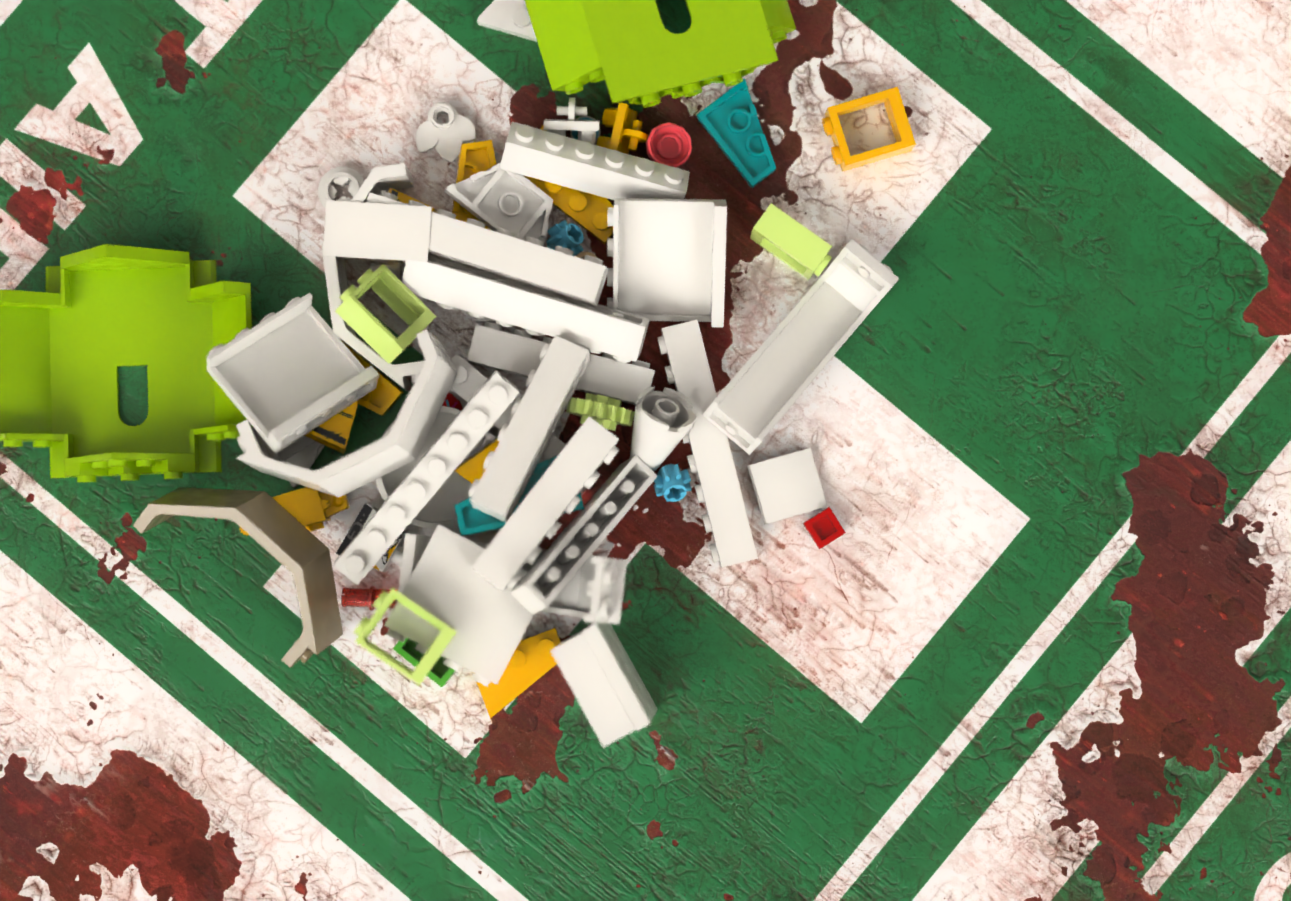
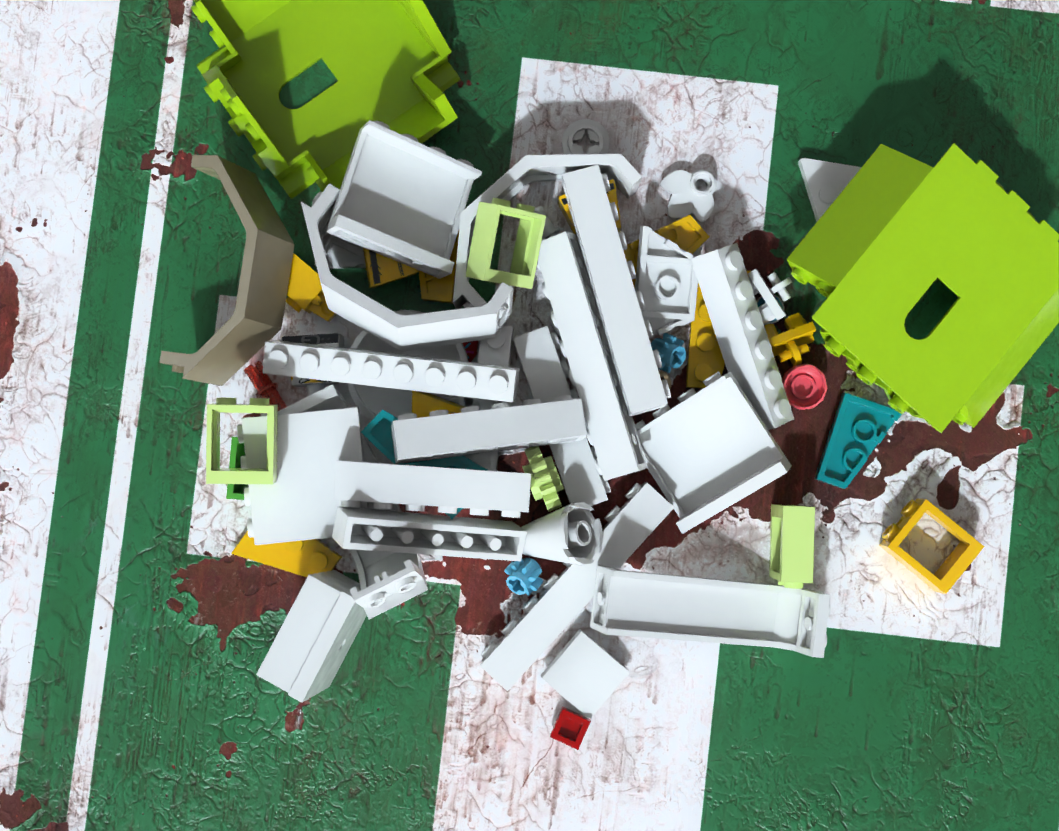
camera: 60 degrees right, 0 degrees up
white sticker [322,200,432,262] -> none

